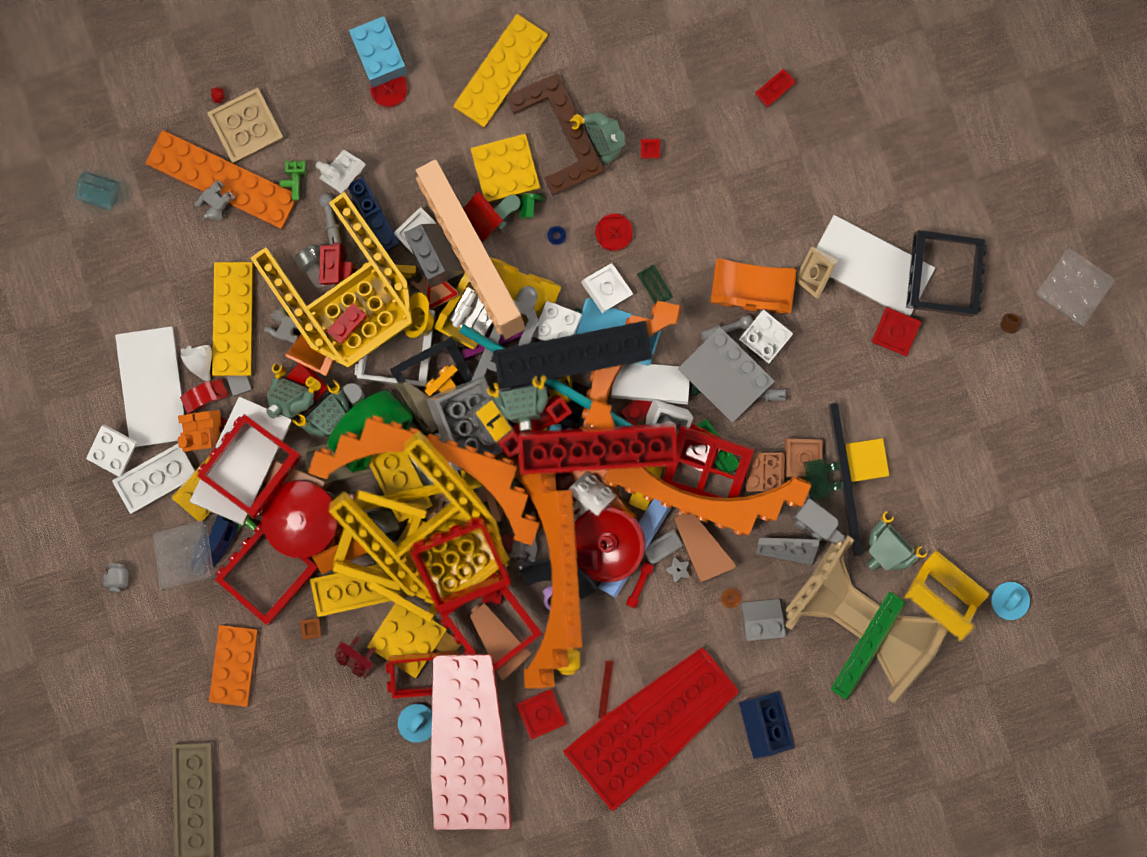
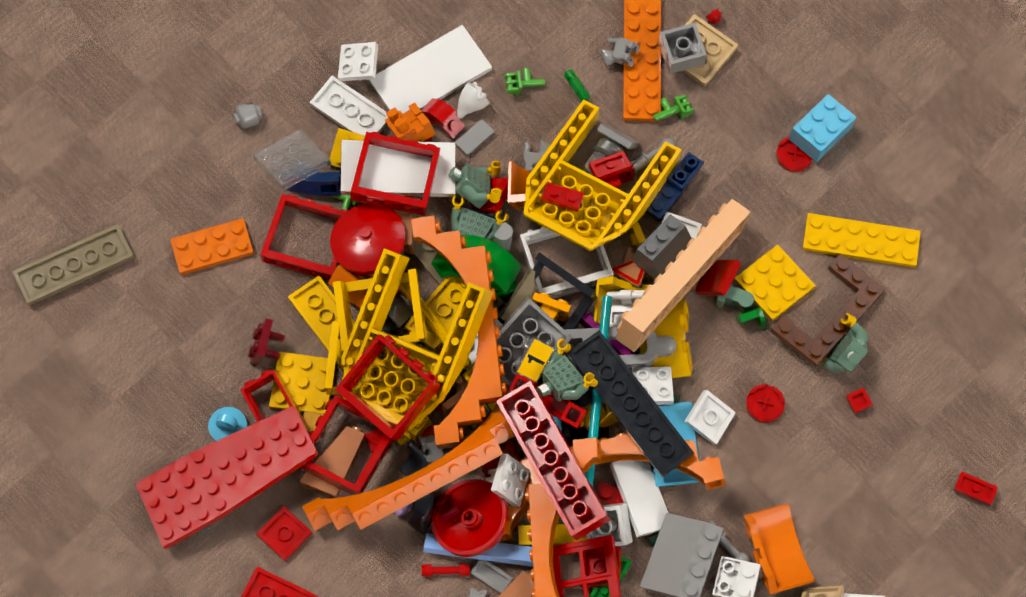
camera: 65 degrees right, 15 degrees down
yellow plate [212,262,253,377] -> none
dark orange plate [300,618,322,640] -> none
white plate [316,149,366,193] -> none
yellow piece [404,292,434,338] -> none
clear blue plate [547,226,566,245] -> none
yellow head [557,649,580,675] -> none
clear red bar [598,660,613,719] -> none
clear green tile [637,264,673,304] -> none
none -> bright green arm [504,68,545,96]
none -> green axle [564,69,590,102]
none -> light grey tile [597,124,640,149]
none -> light grey brick [659,23,707,74]

